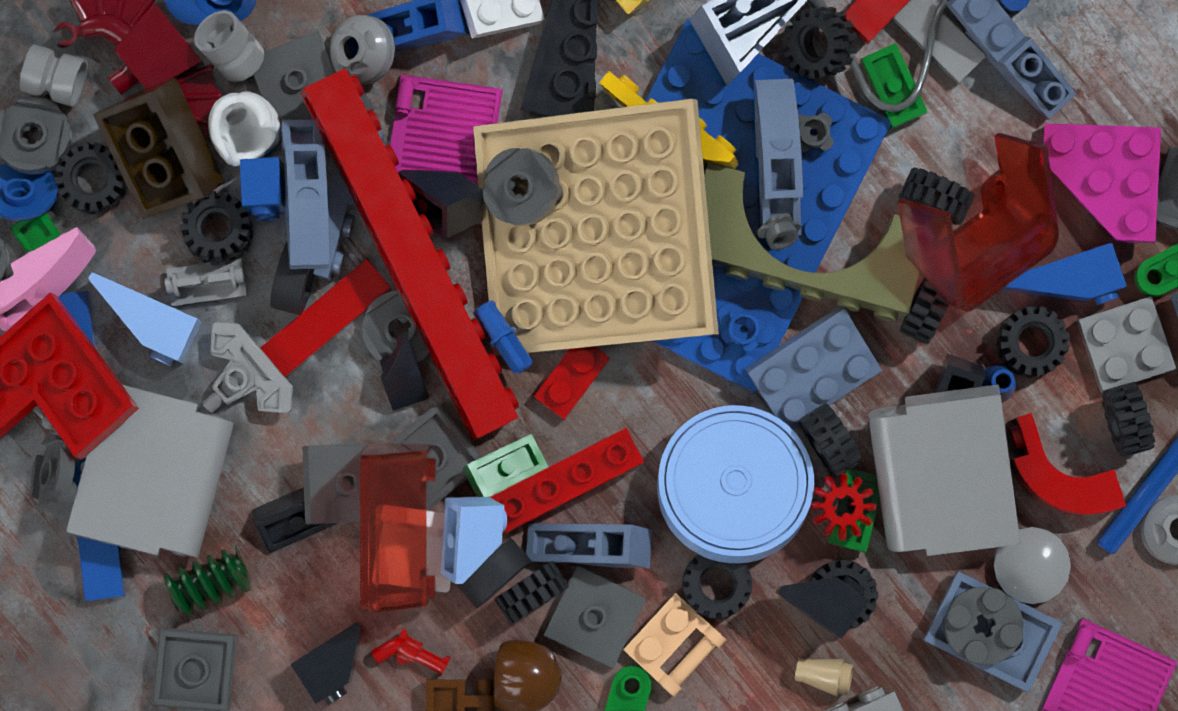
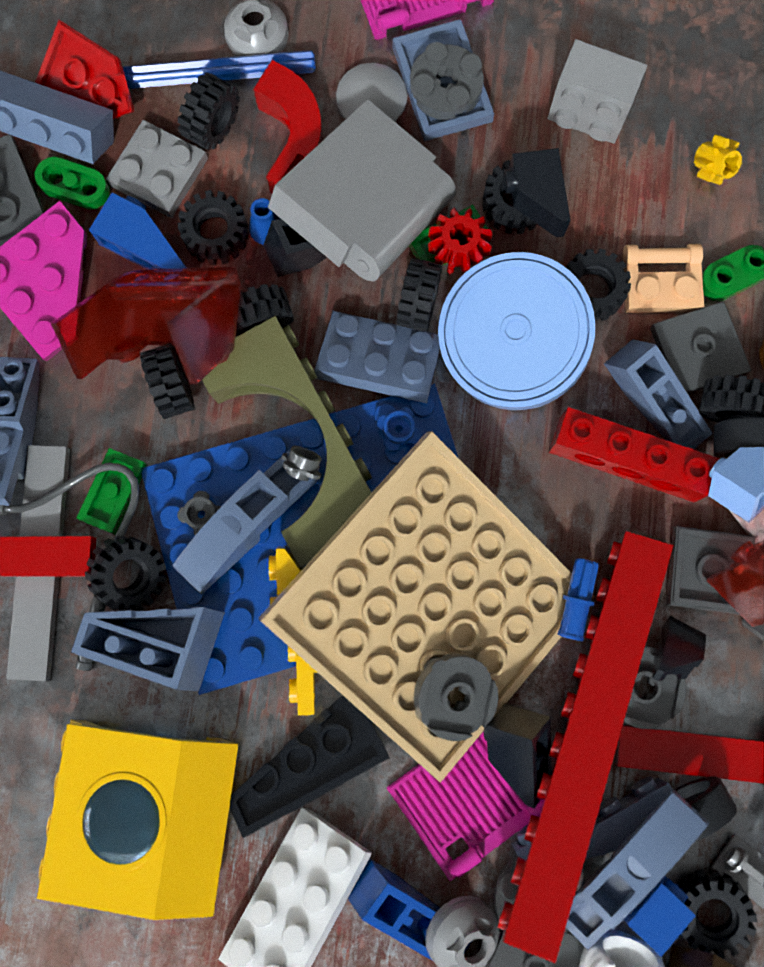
camera: 130 degrees left, 5 degrees down
plate [463,433,549,497] -> none
red plate [534,347,610,420] -> none
tan cone [795,658,854,697] -> none

